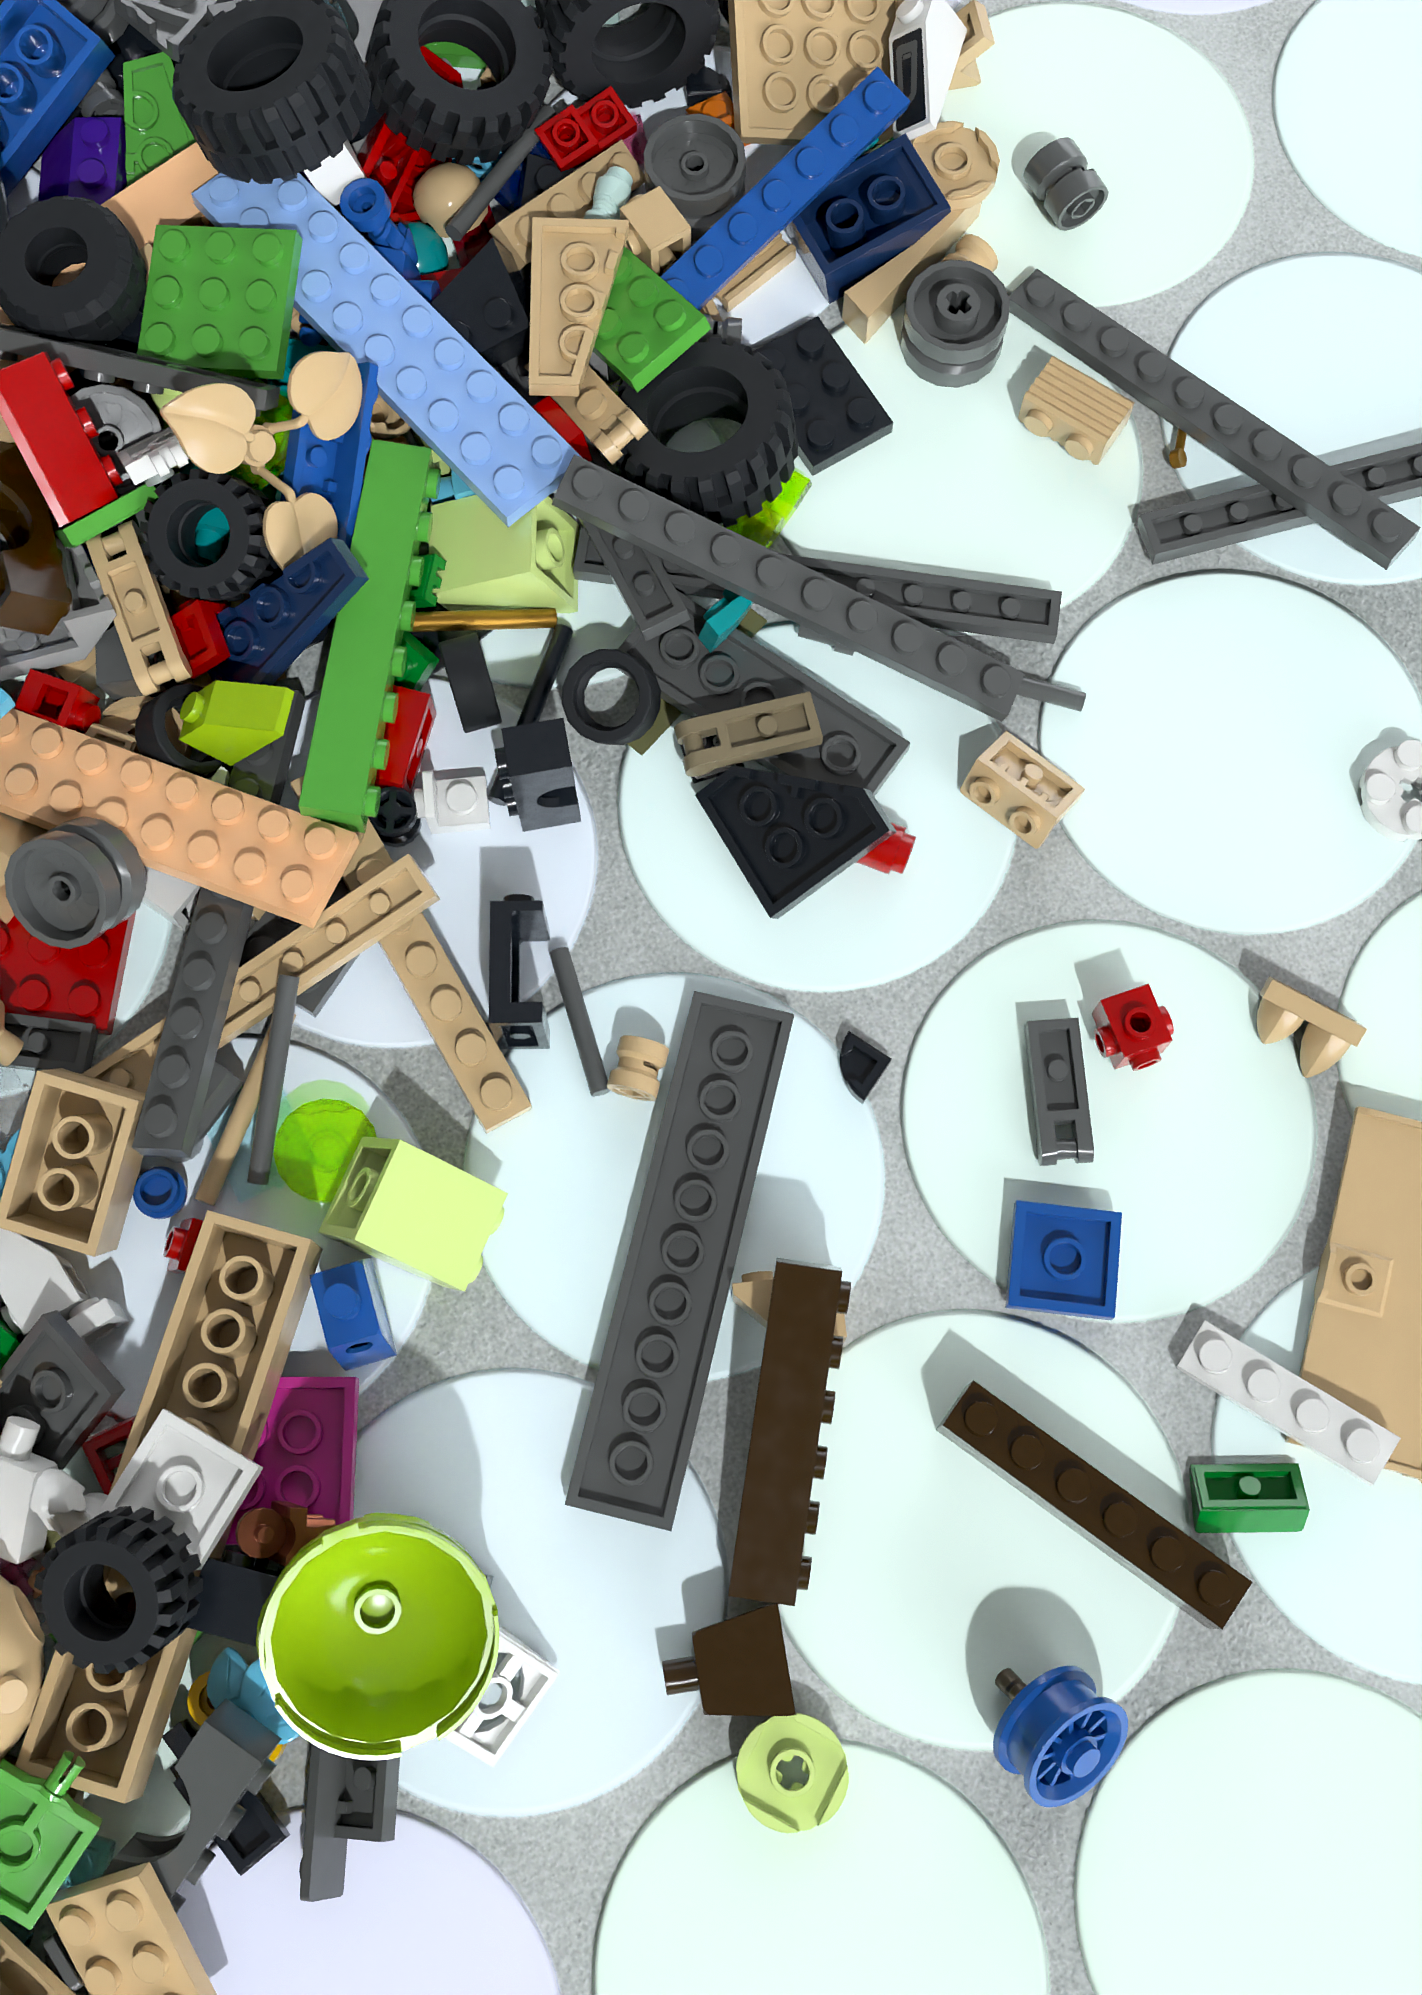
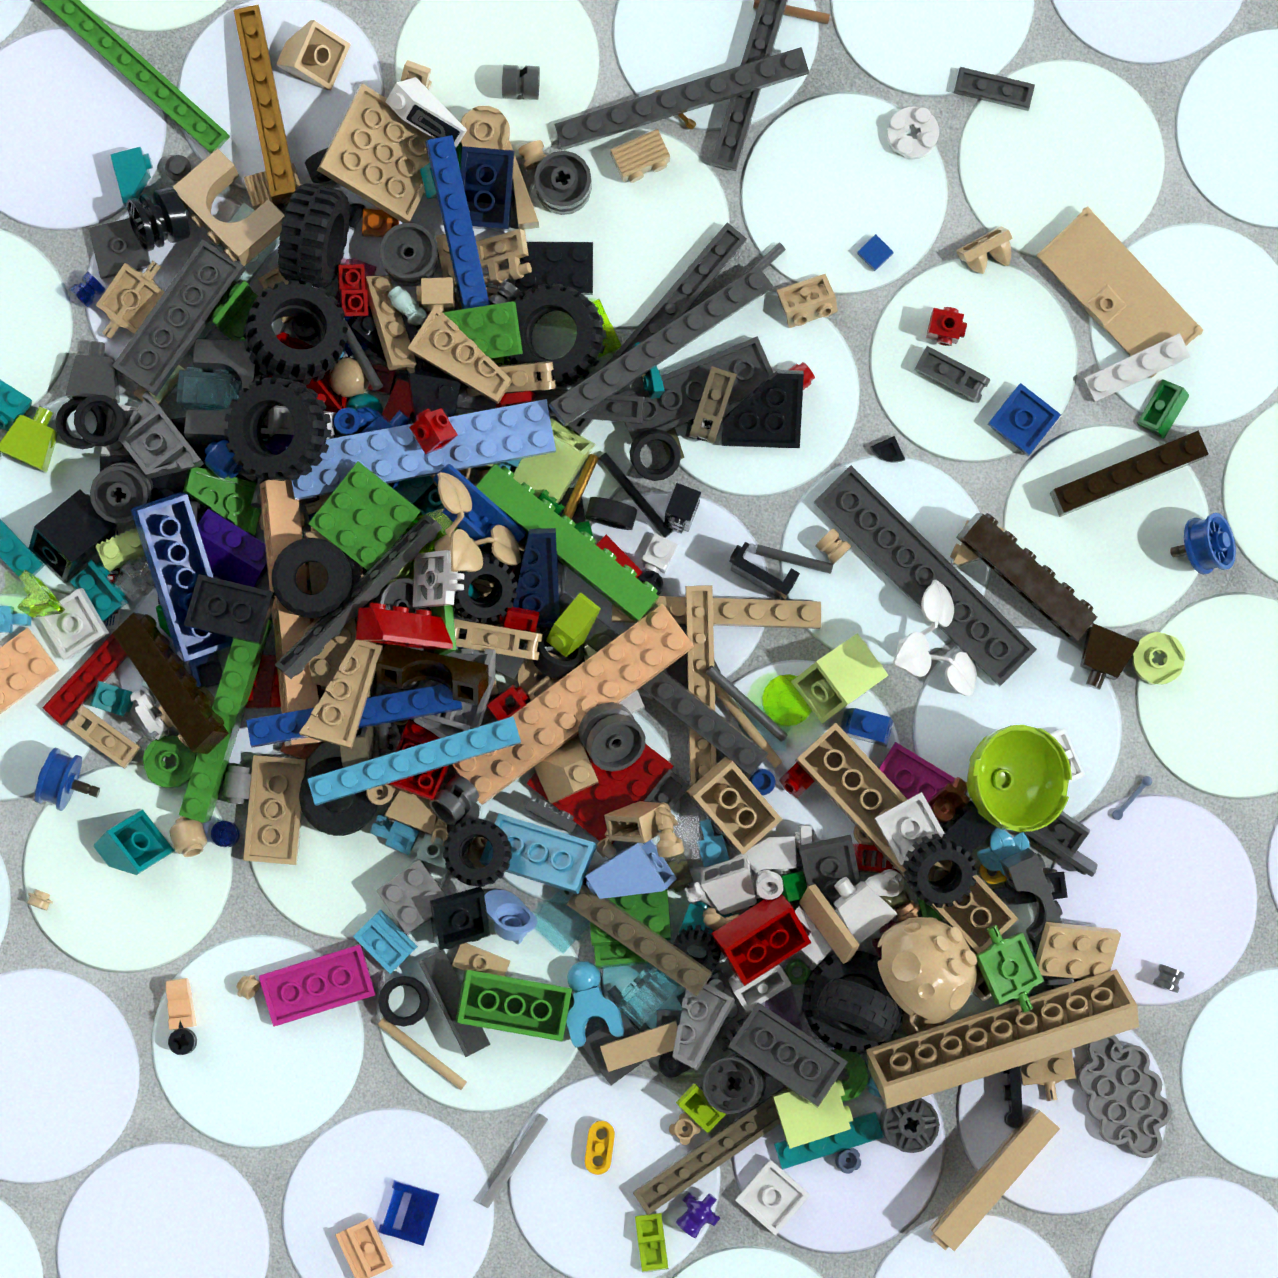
camera: 60 degrees left, 10 degrees up
none -> red brick [409,408,458,454]
none -> tan plate [476,229,532,286]
none -> blue tile [857,234,894,271]
none -> white plant [892,580,977,696]
none -> sand blue hinge [1112,776,1152,820]

